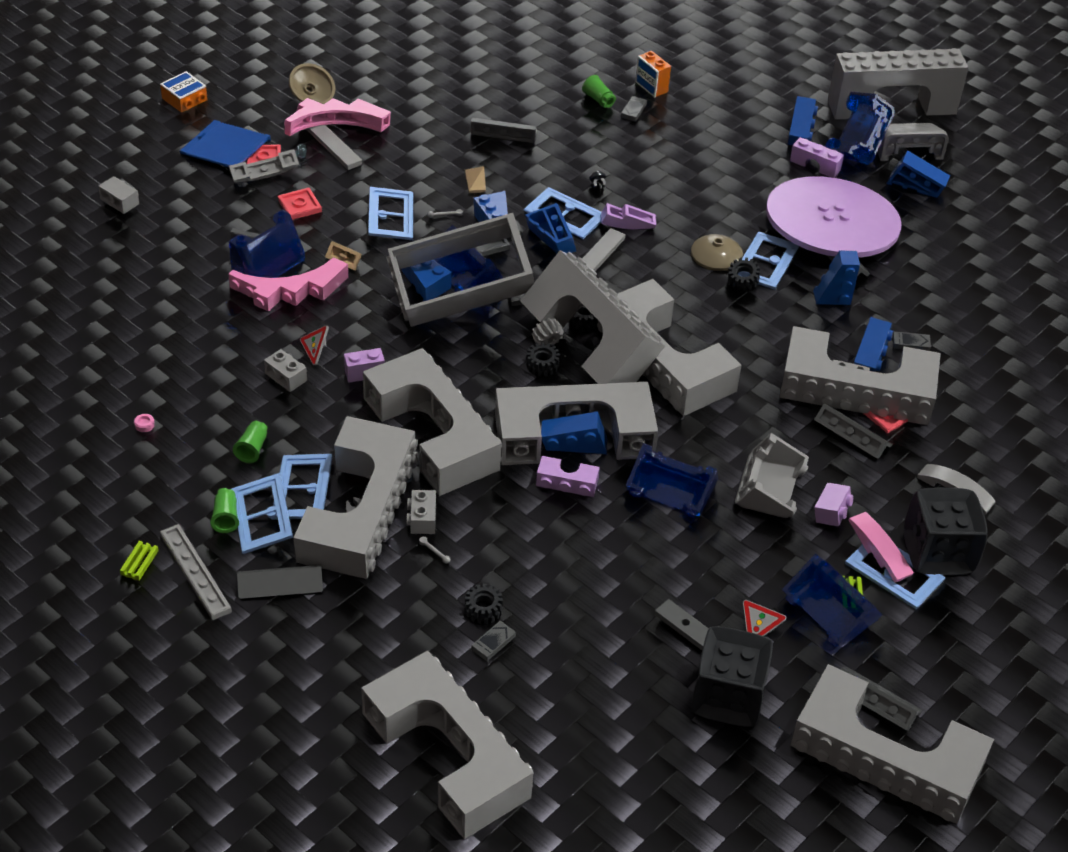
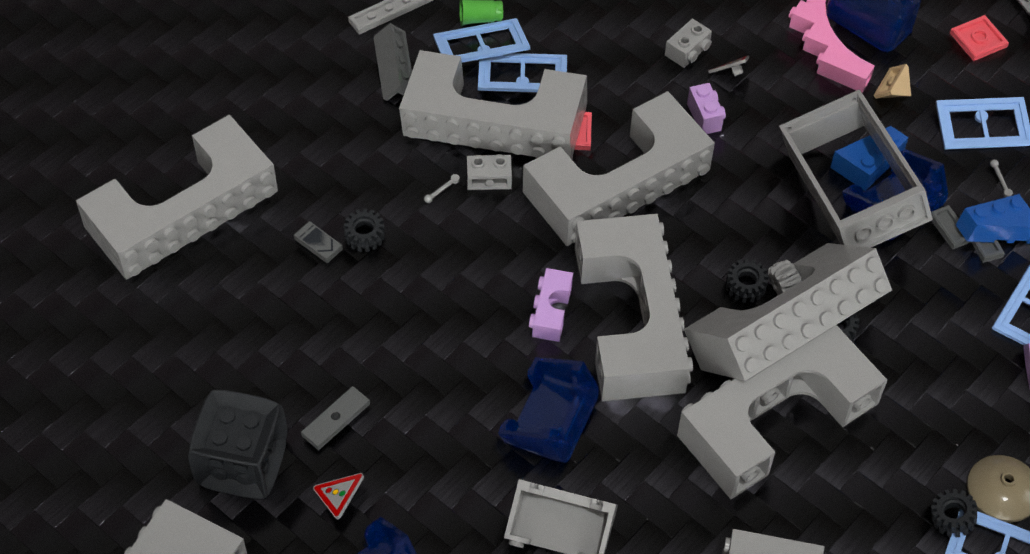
camera: 90 degrees right, 10 degrees up
bright green plant [233,420,268,463] -> none
blue wedge [525,203,576,254] -> none
blue wedge [541,411,607,454] -> none
light grey tile [582,228,626,271] -> none

